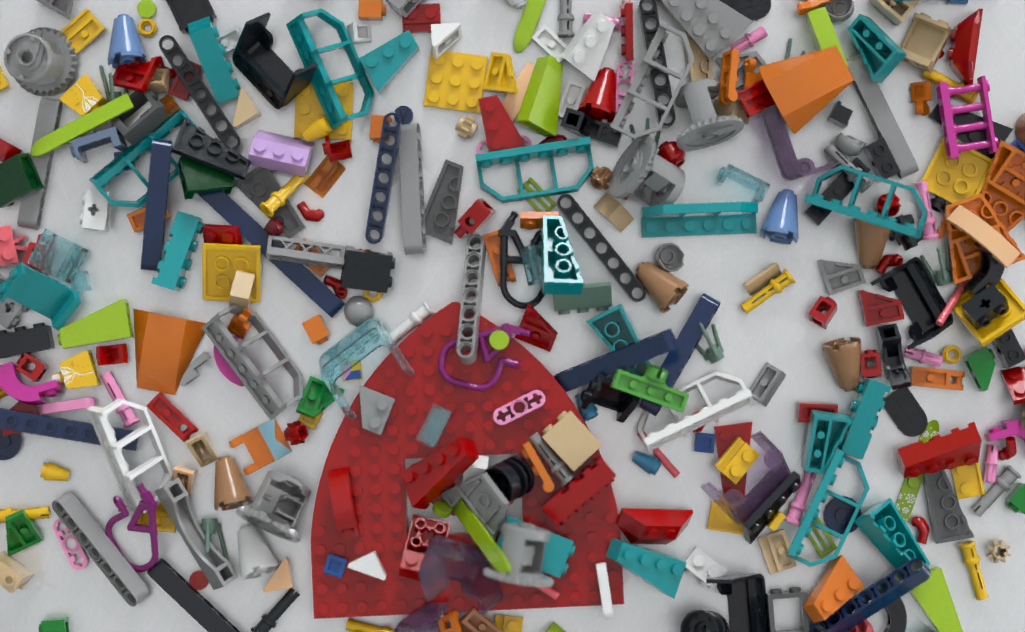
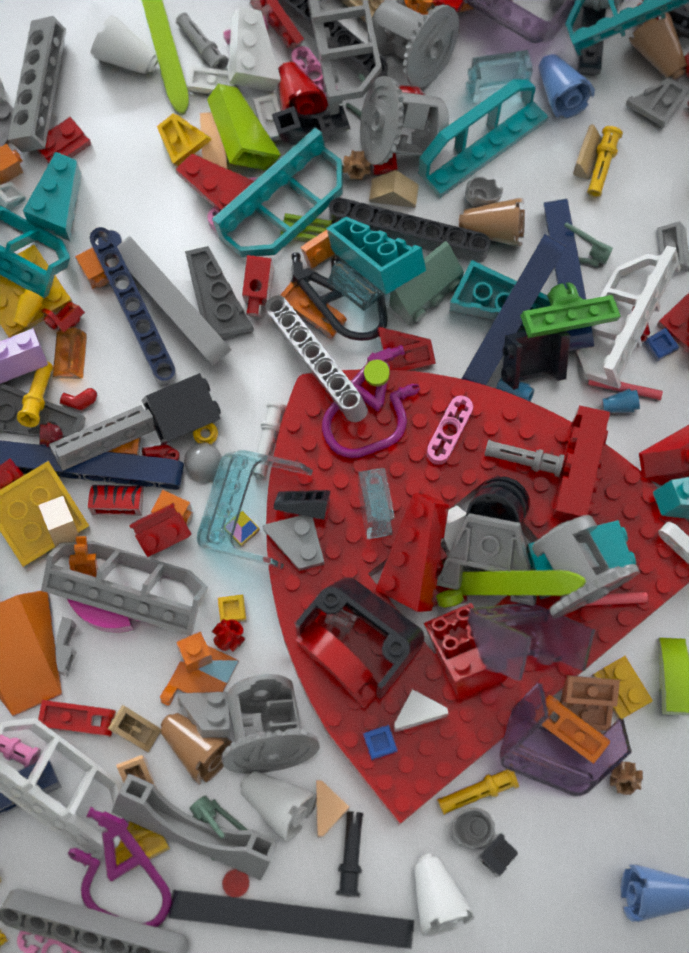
camera: 40 degrees left, 15 degrees down
green wing [295,376,344,419] -> none
yellow plate [423,49,488,114] -> none
white slope [431,22,462,59] -> none
tan gear [455,115,478,139] -> none
orange plate [521,441,554,492] -> none
tan panel [542,410,602,471] -> none
red brick [808,295,838,329] -> none
none -> red brick [88,485,144,516]
none -> red plate [129,502,192,558]
none -> orange brick [176,631,212,673]
none -> light grey wing [178,692,230,738]
none -> black slope [273,490,331,519]
none -> black windscreen [295,577,424,699]
none -> clear tile [325,610,358,641]

